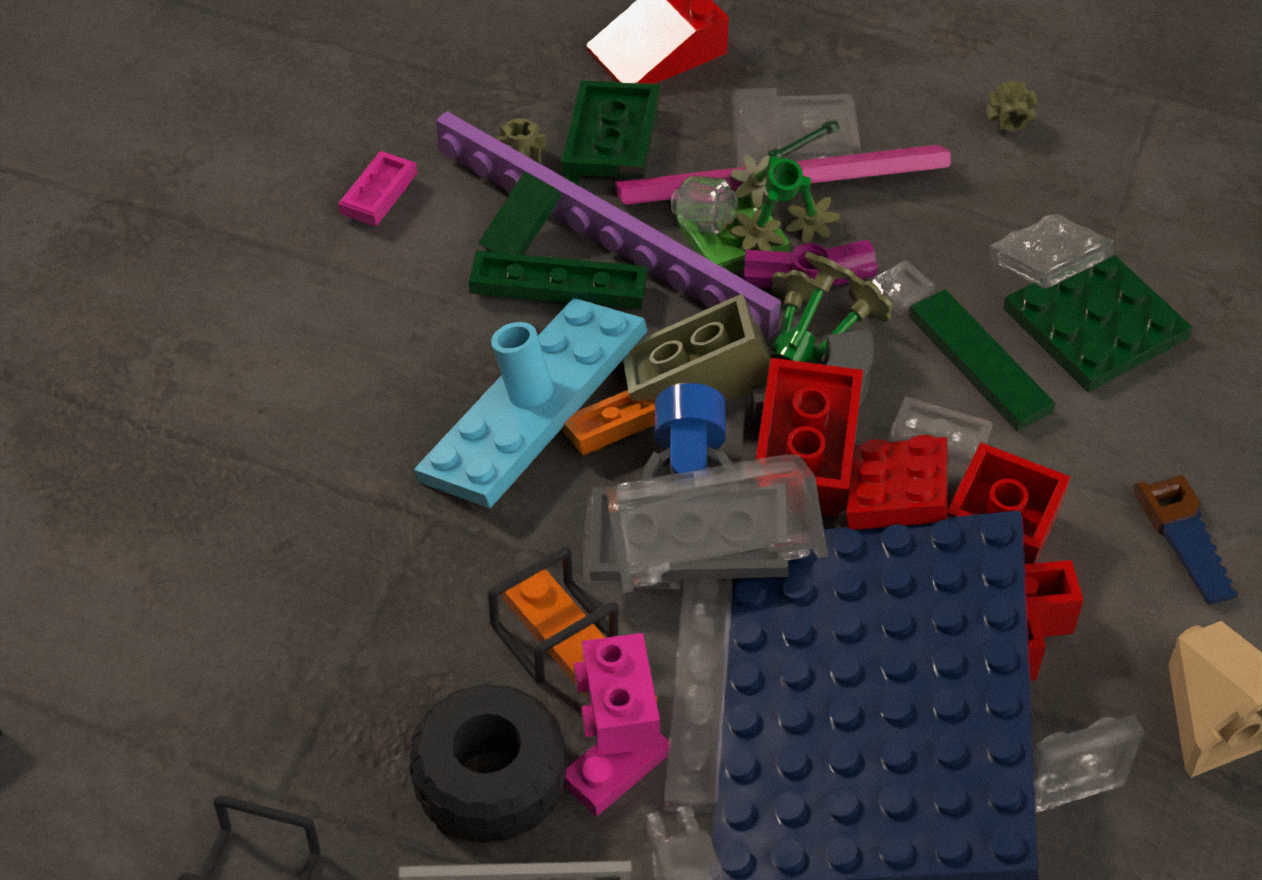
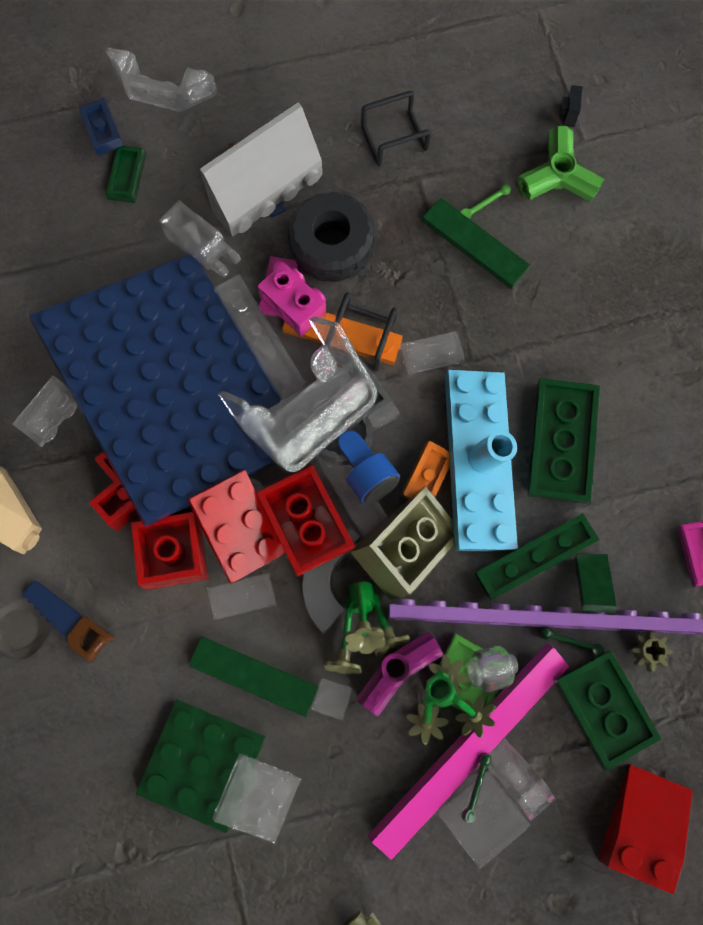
camera: 145 degrees right, 25 degrees up
none -> clear plate [400,331,465,375]
none -> dark green tile [422,198,530,289]
none -> bright green hinge [461,184,511,219]
none -> bright green piece [517,126,605,202]
none -> dark green plate [527,378,600,504]

